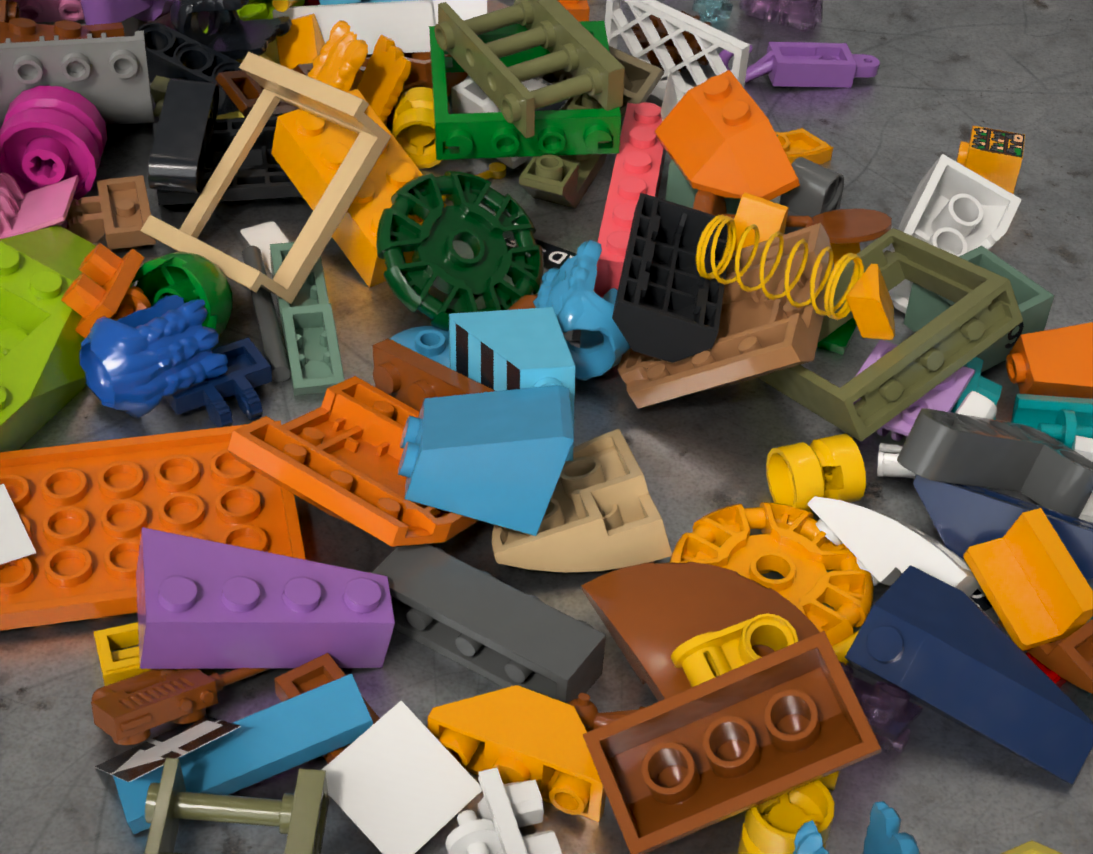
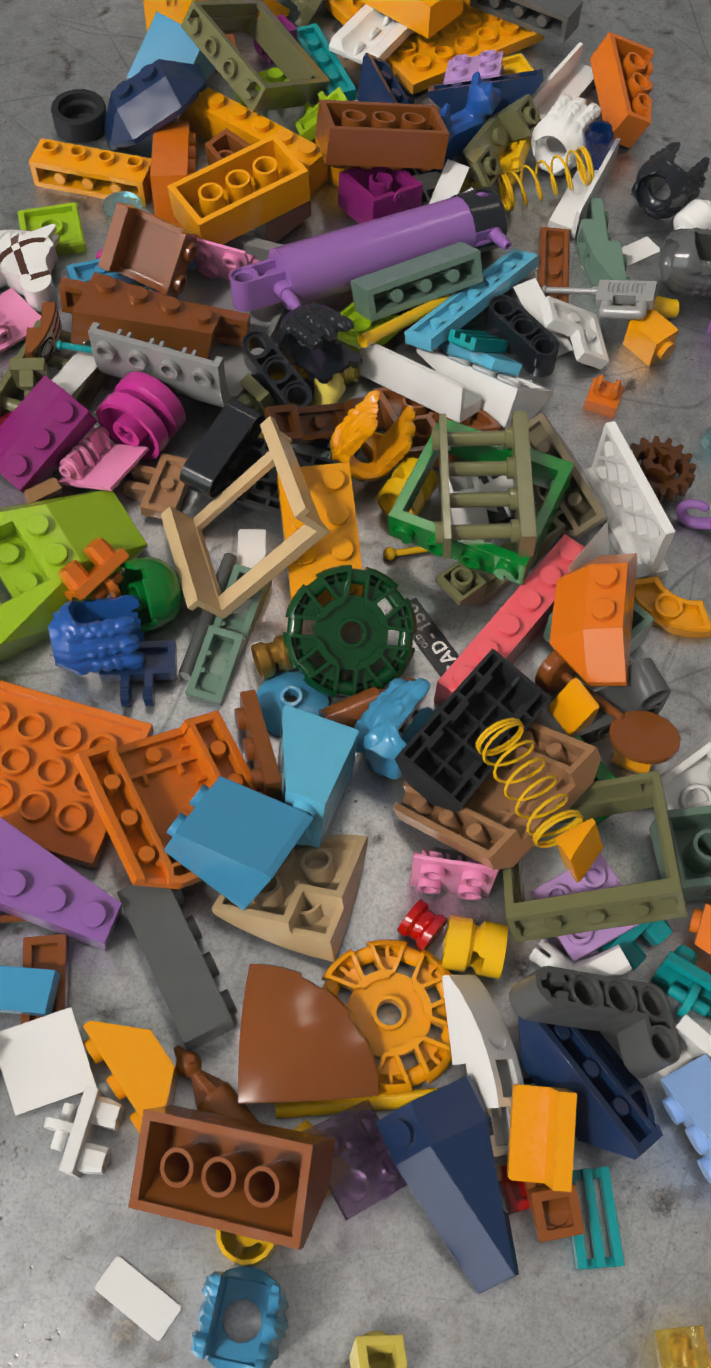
camera: 30 degrees right, 20 degrees up
light orange slope [276,13,325,69] -> none
yellow piece [671,613,798,687] -> none
none -> pearl gold wheel [251,634,297,680]
none -> red wheel [397,899,448,951]
none -> bright pink hinge [409,849,498,901]

